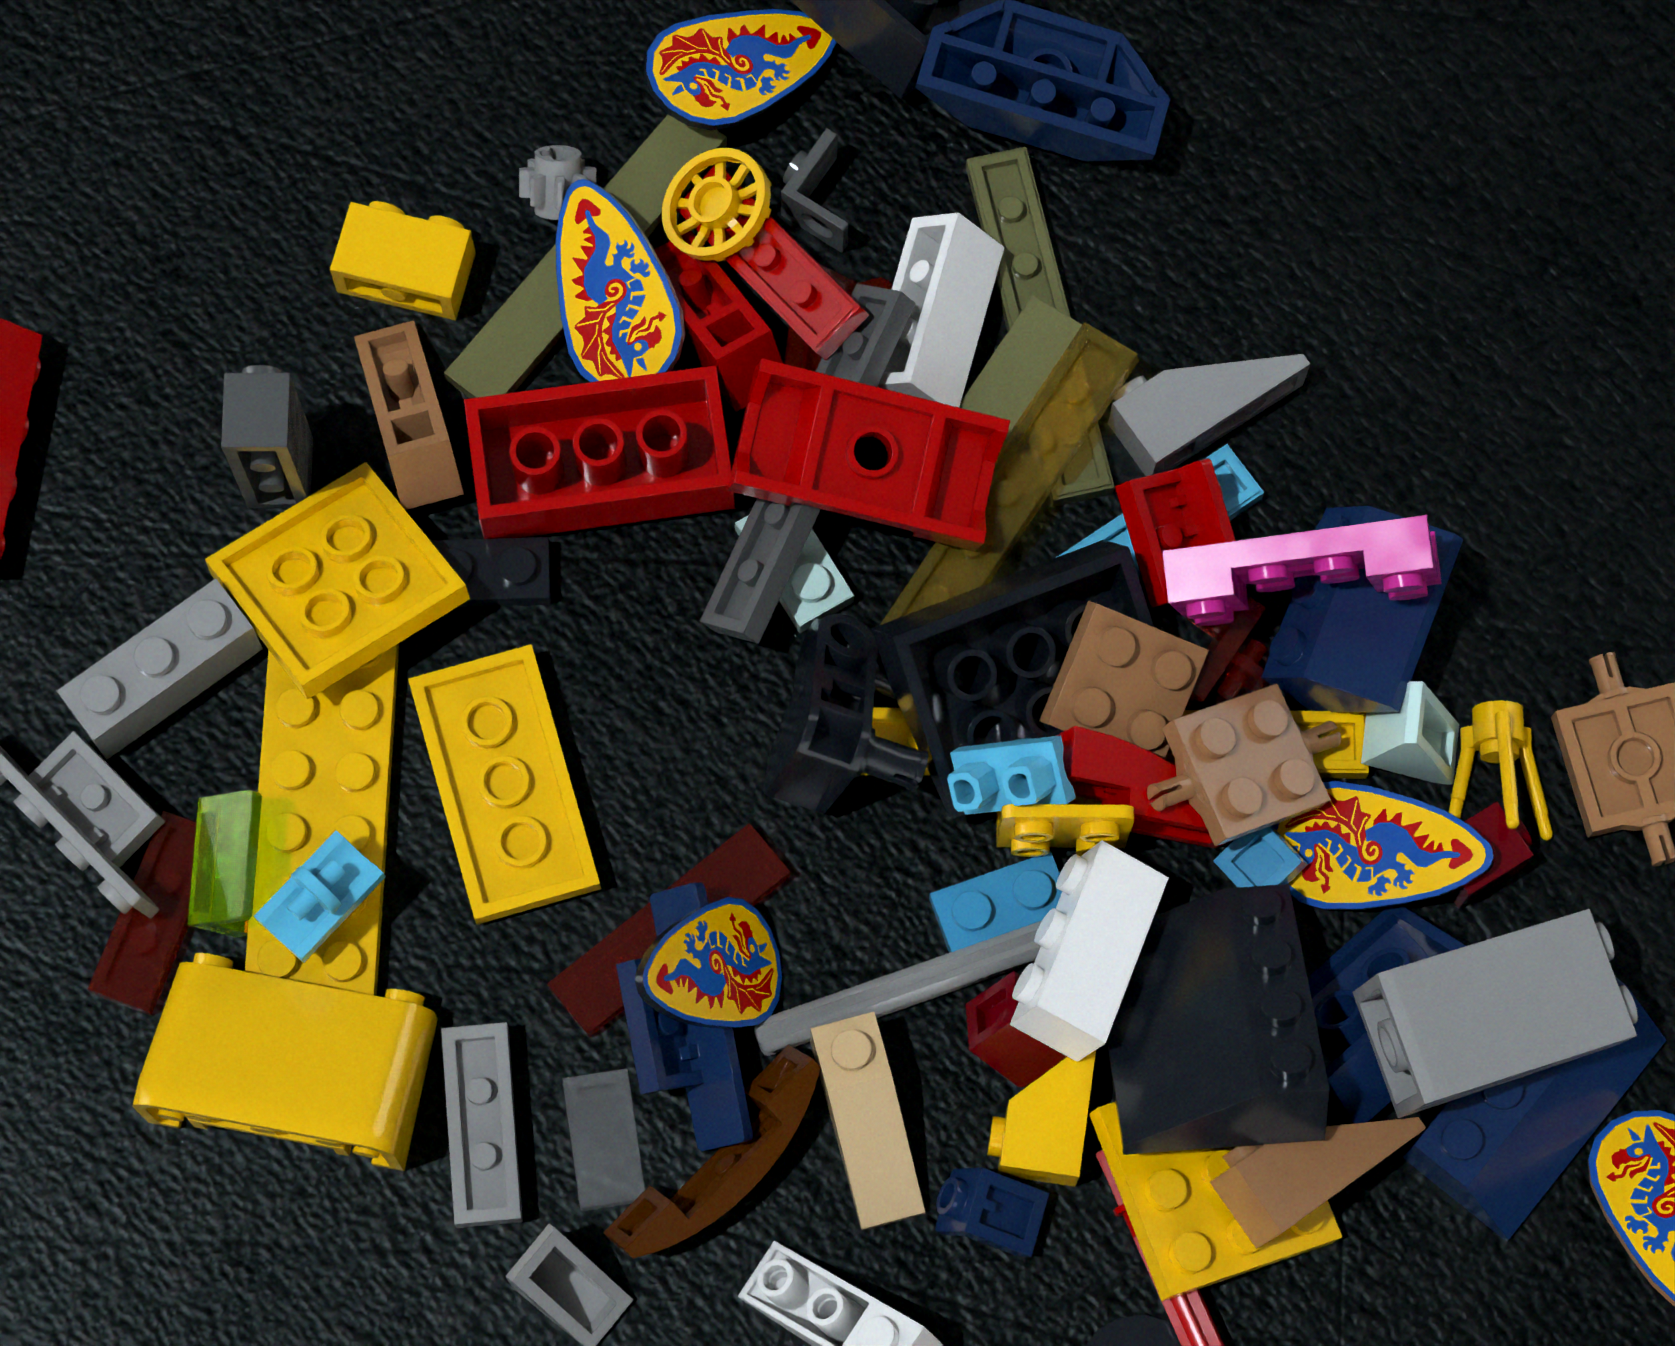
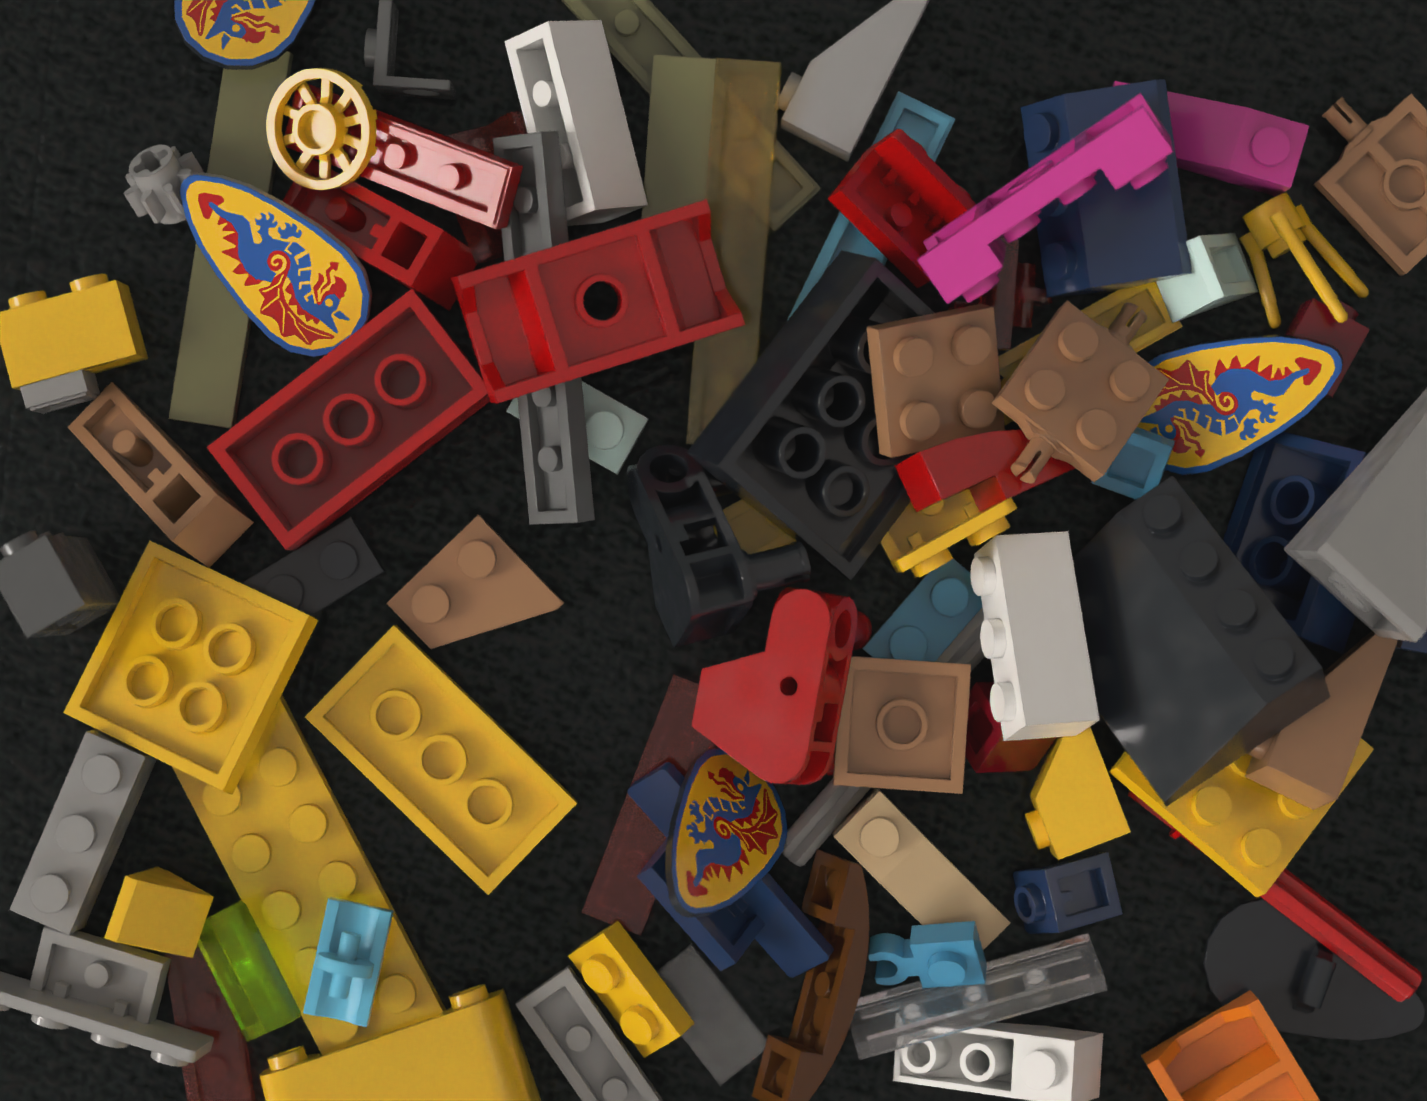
camera: 25 degrees left, 15 degrees up
medium azure hips [947,735,1076,815] -> none
none -> light grey tile [20,369,100,414]
none -> yellow slope [104,867,214,958]
none -> medium nougat wing [387,515,564,649]
none -> yellow plate [568,921,695,1058]
none -> red piece [691,586,872,785]
none -> medium nougat plate [833,656,971,794]
none -> clear tile [850,933,1107,1060]
none -> dark azure plate [868,921,987,988]
none -> dark pink slope [1113,81,1309,197]

